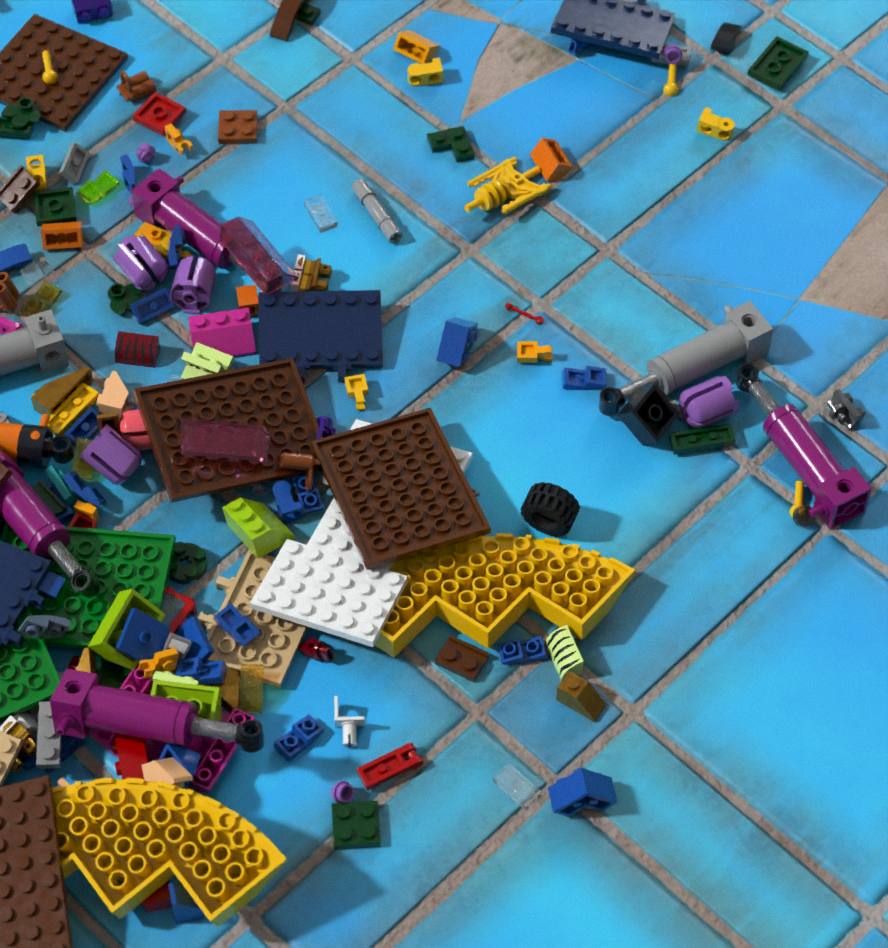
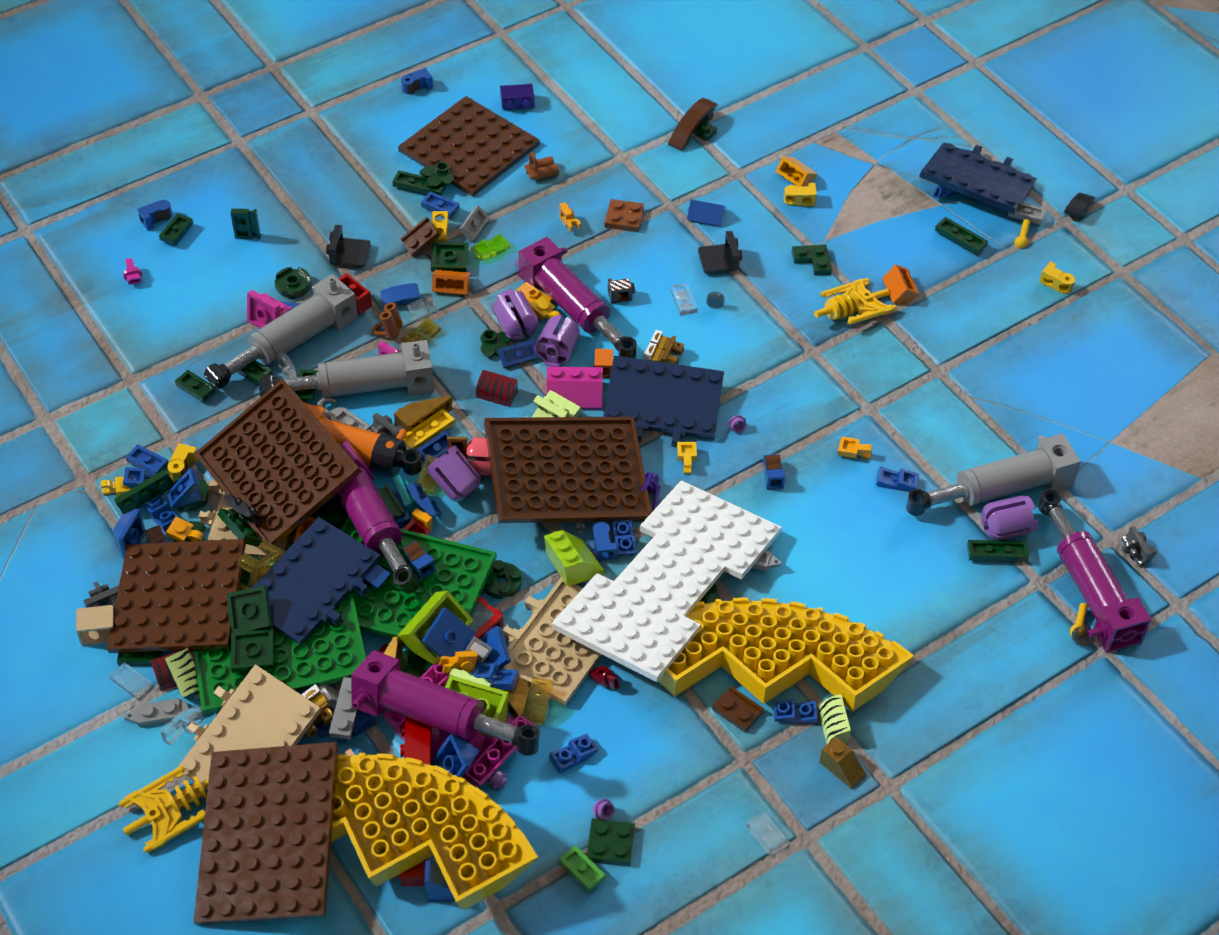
camera: 10 degrees right, 5 degrees down
sand blue slope [18,615,71,639] -> none
yellow bar [42,51,58,85] -> none
light nougat slope [96,371,131,418] -> none
blue slope [120,154,137,194] -> none
red plate [132,92,186,136] -> none
medium lavender plate [136,143,156,163] -> none
light nougat slope [141,757,193,788] -> none
blue slope [167,224,185,270] -> none
clear pink slope [180,418,270,464] -> none
blue slope [213,603,260,647] -> none
clear pink slope [219,216,299,295] -> none
dark orange piece [279,452,320,491] -> none
reddish brown plate [311,407,491,570] -> none
white bracket [334,696,366,747] -> none
light grey piece [351,179,403,243] -> none
red plate [356,743,424,791] -> none
blue brick [436,317,479,367] -> none
red hinge [505,302,543,325] -> none
black tyre [520,482,580,536] -> none
blue brick [548,768,617,817] -> none
black brick [617,383,680,445] -> none
medium lavender plate [664,45,682,64] -> none
dark green plate [747,36,809,91] -> none
none -> dark grey hips [371,413,405,438]
none -> blue leg [401,541,436,580]
none -> blue plate [421,192,460,219]
none -> medium lavender plate [489,770,508,790]
none -> bright green plate [559,845,606,892]
none -> brick [607,278,635,304]
none -> blue panel [687,199,726,226]
none -> black bracket [698,231,742,274]
none -> tile [706,292,725,309]
none -> medium lavender plate [728,415,746,433]
none -> blue leg [763,454,785,490]
none -> dark green plate [935,217,988,255]

